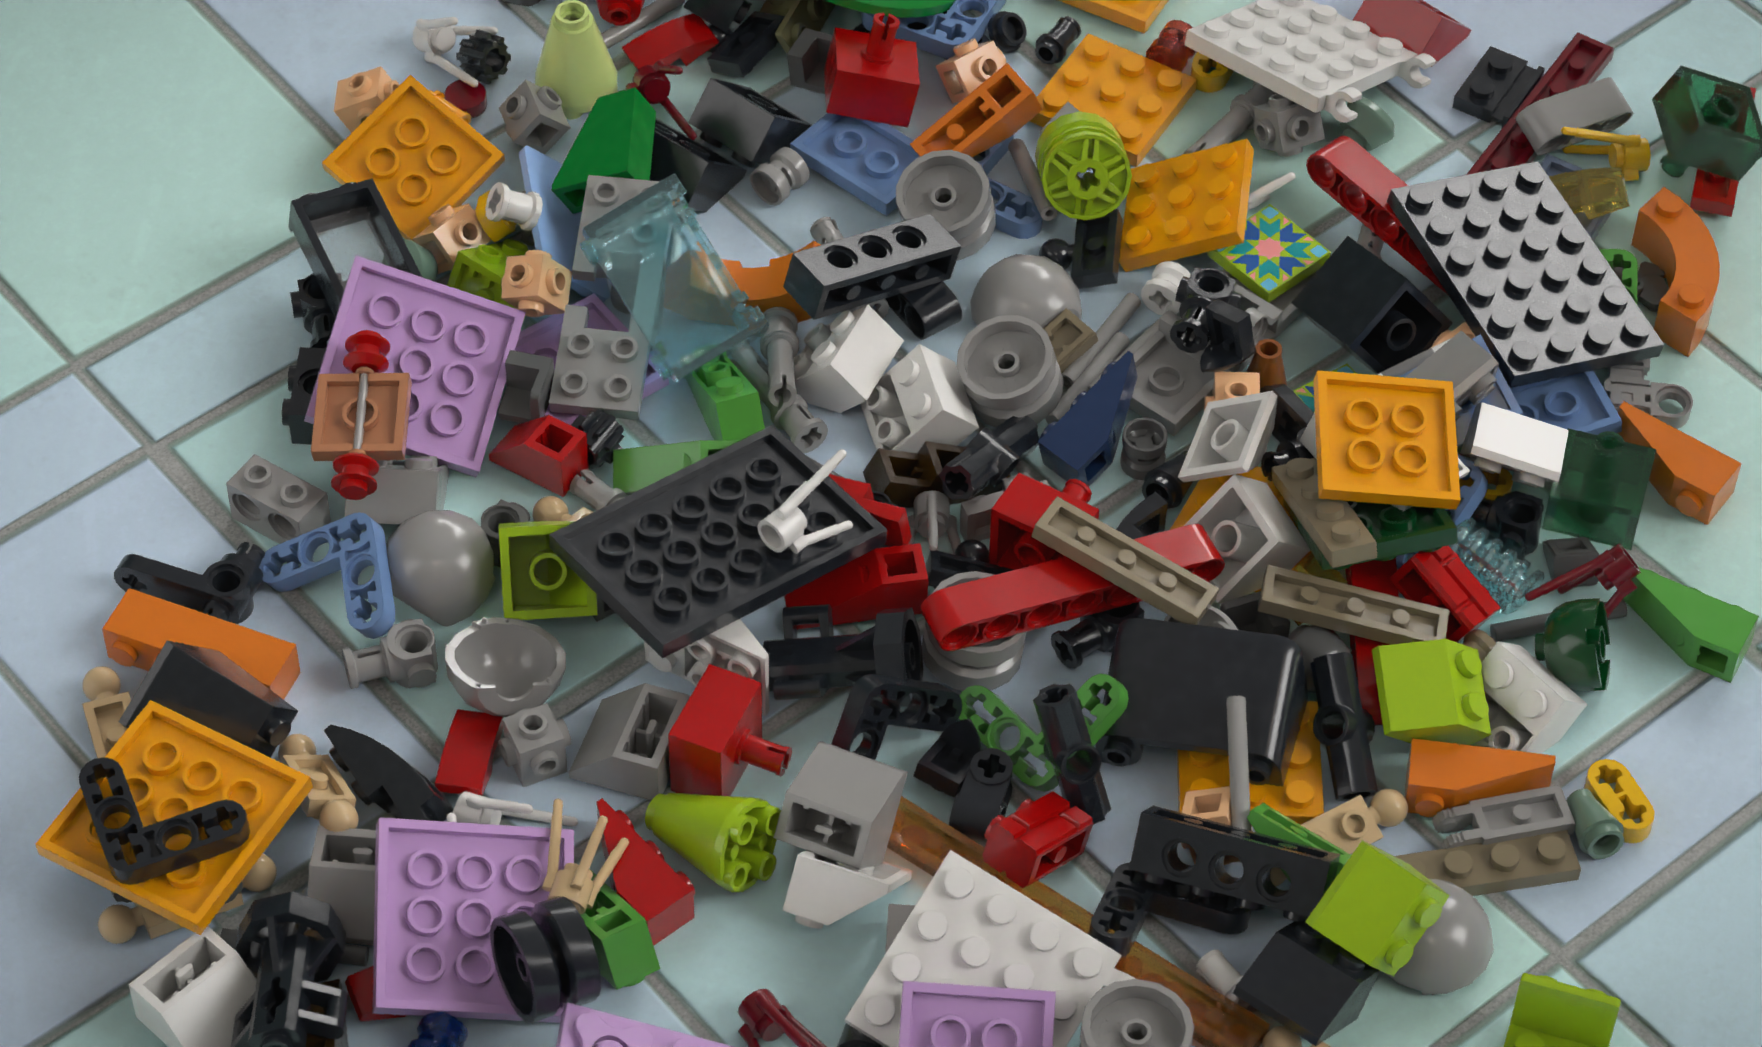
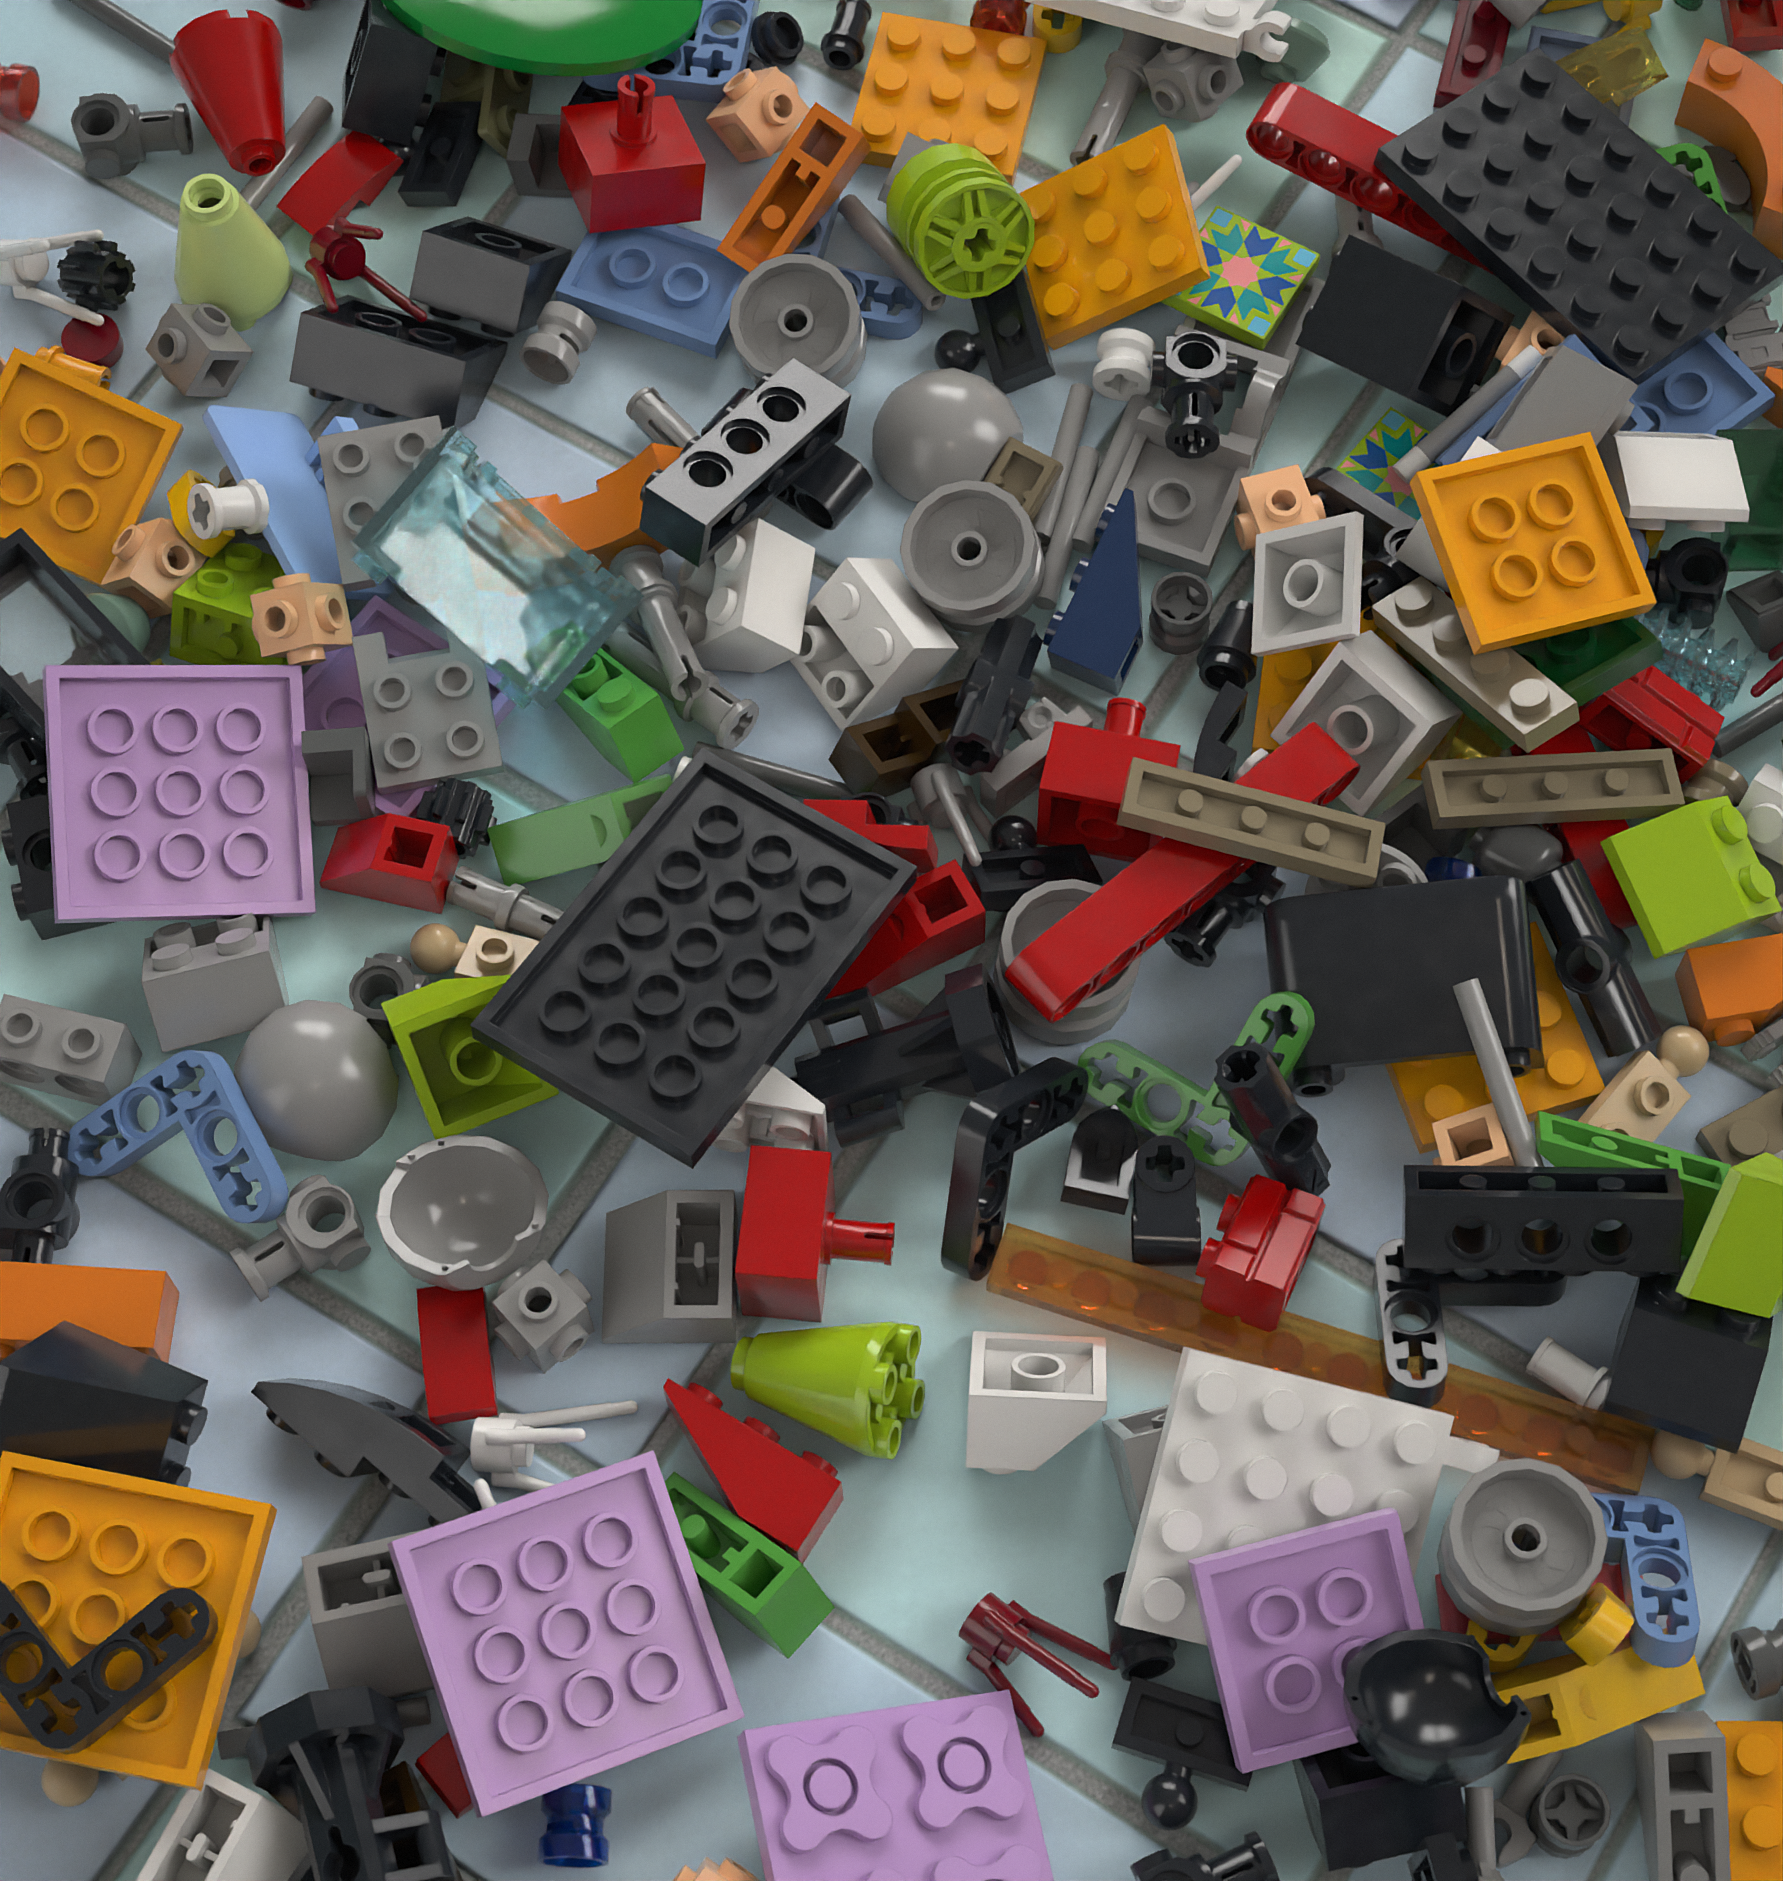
camera: 15 degrees left, 15 degrees up
tan plate [278,734,358,832] -> none
nougat plate [311,330,412,500] -> none
black wheel [490,896,601,1023] -> none
tan plant [542,799,629,914] -> none
green slope [552,87,656,214] -> none
white plant [758,449,853,554] -> none
light grey slope [774,742,908,869] -> none
black plate [1200,299,1255,372] -> none
dark orange cone [1246,339,1287,389] -> none

